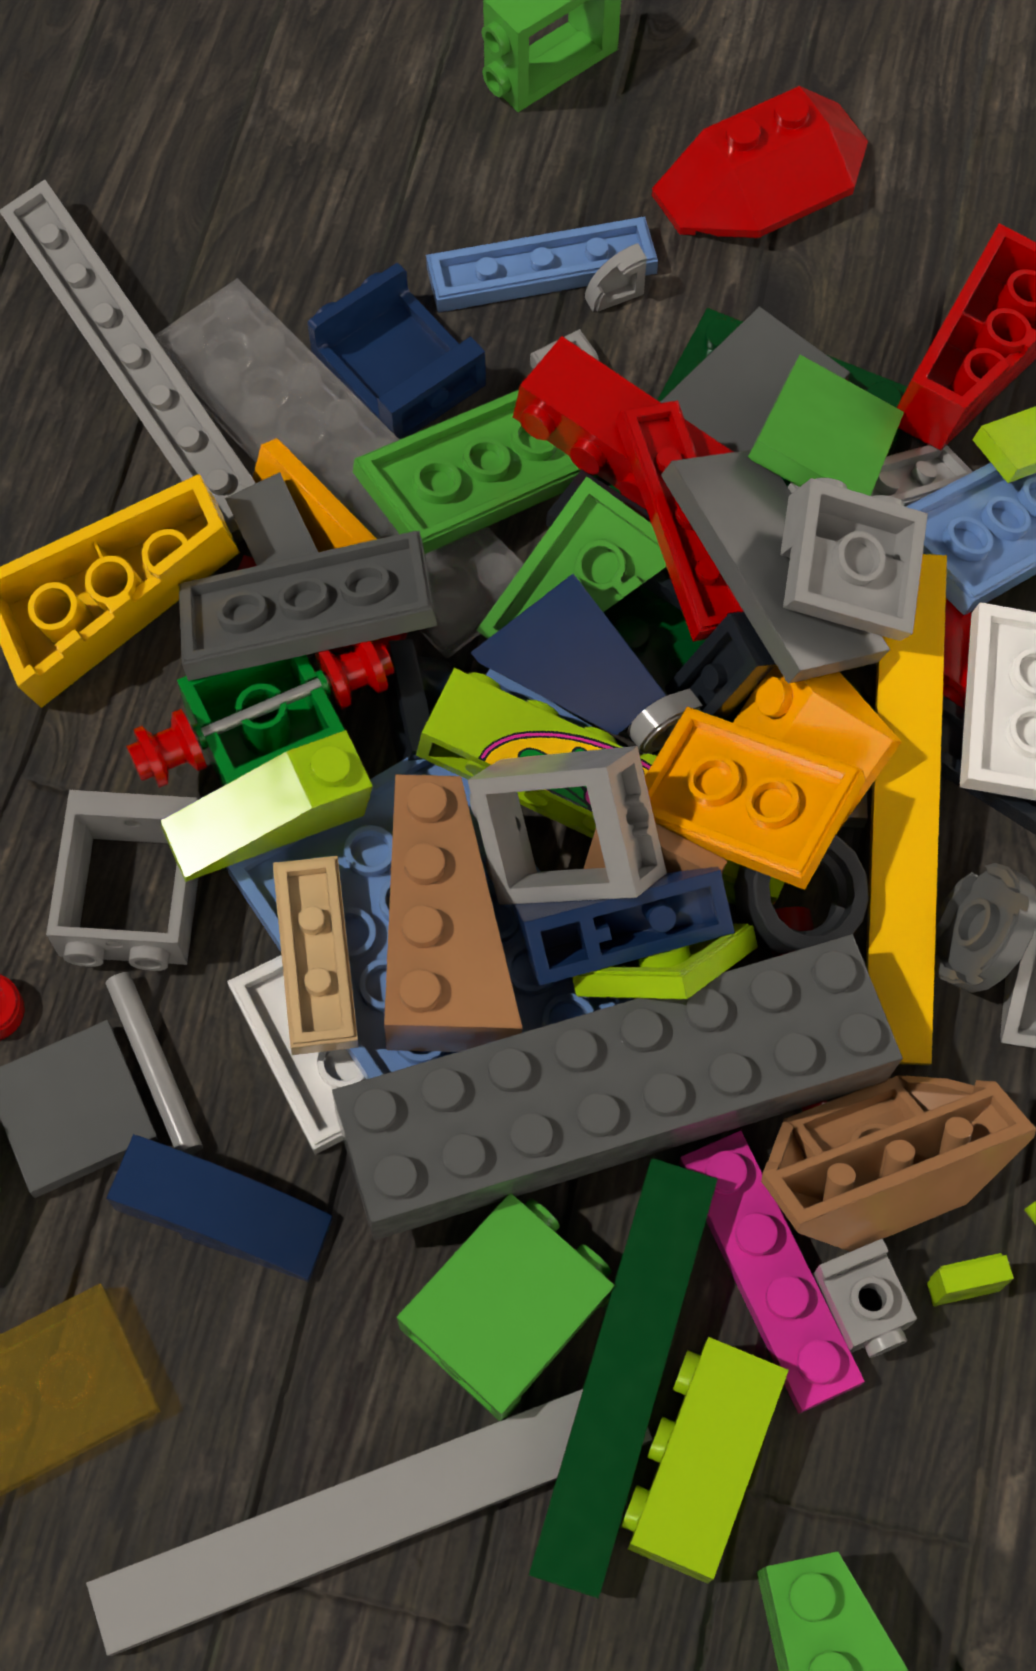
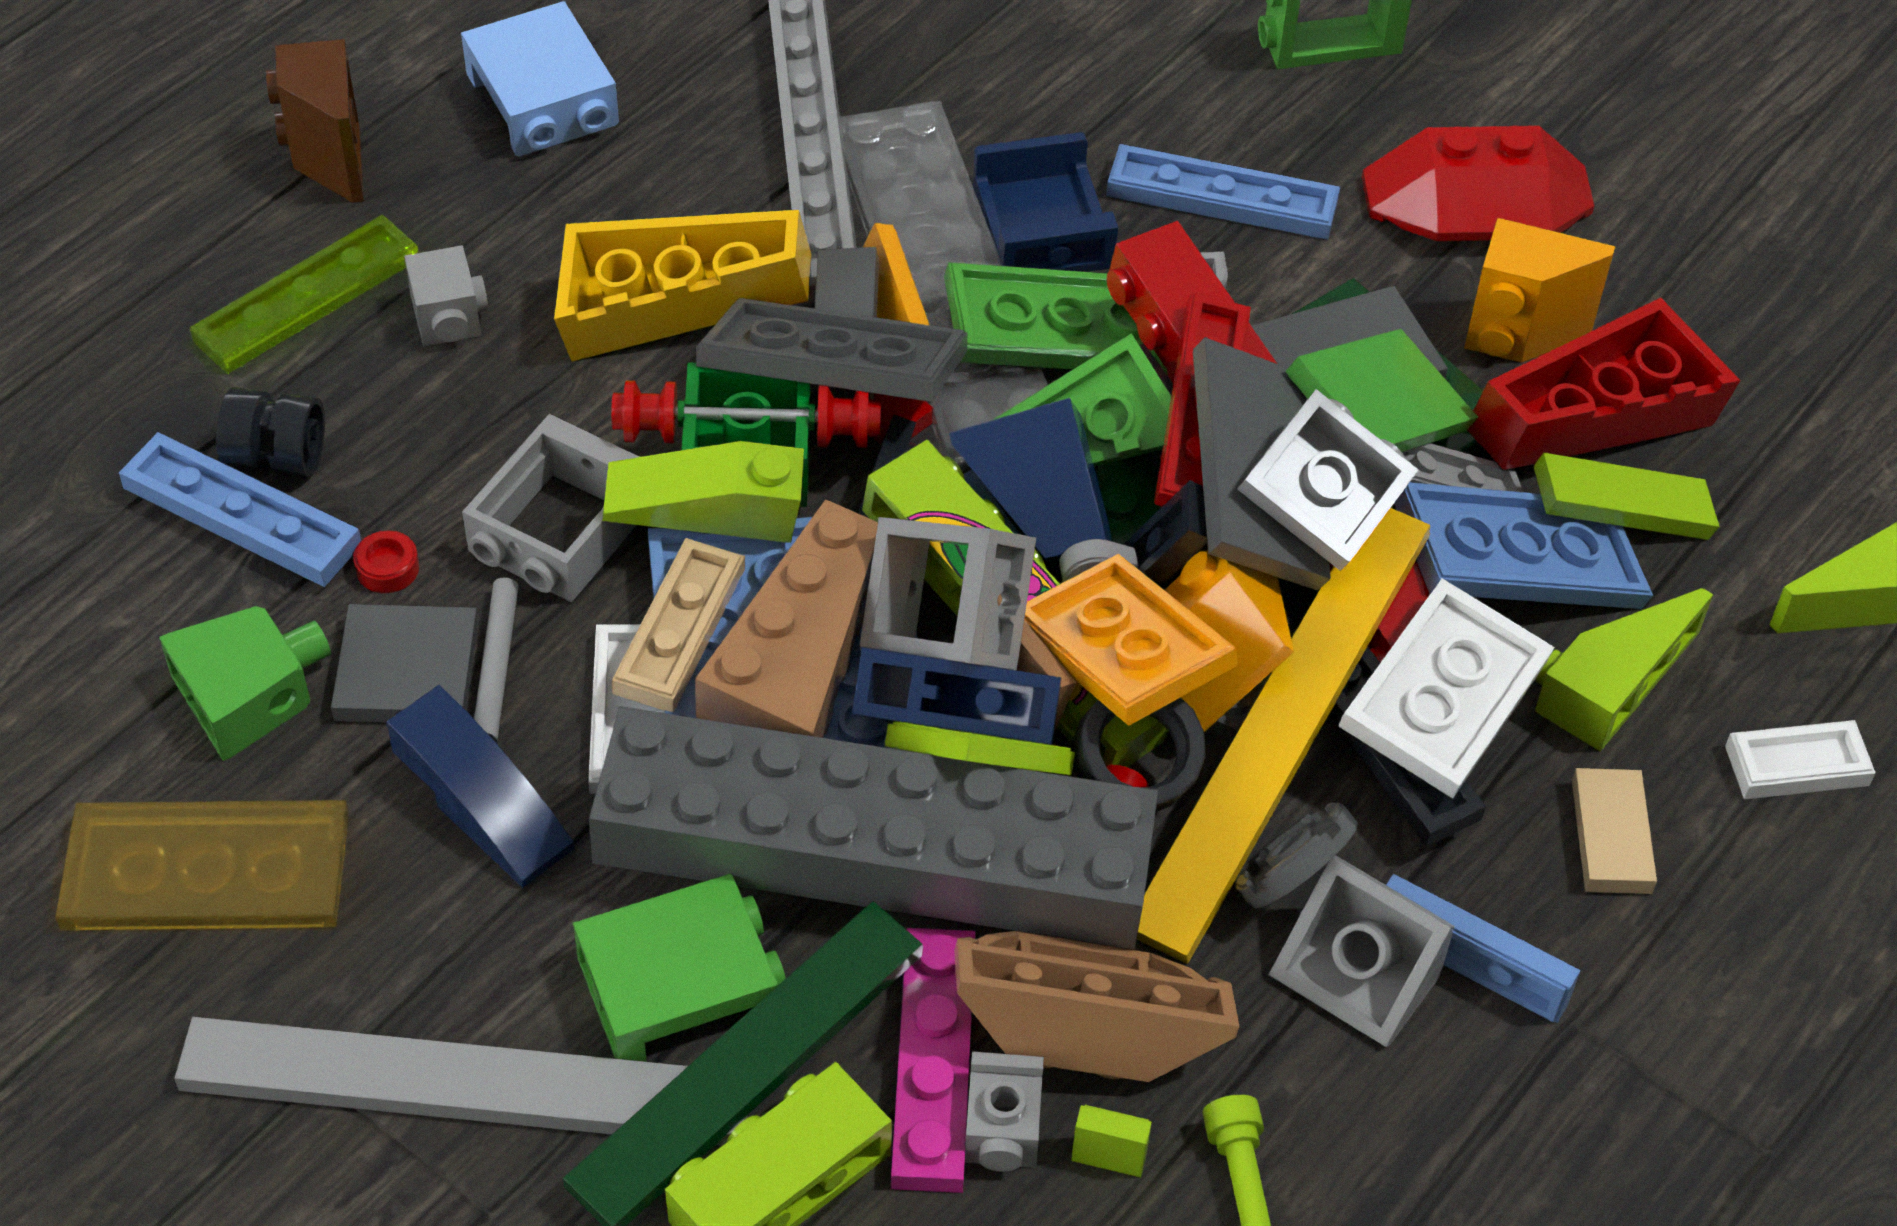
camera: 25 degrees right, 15 degrees down
light grey tile [585,243,647,312] -> none
none -> light orange slope [1464,218,1615,363]

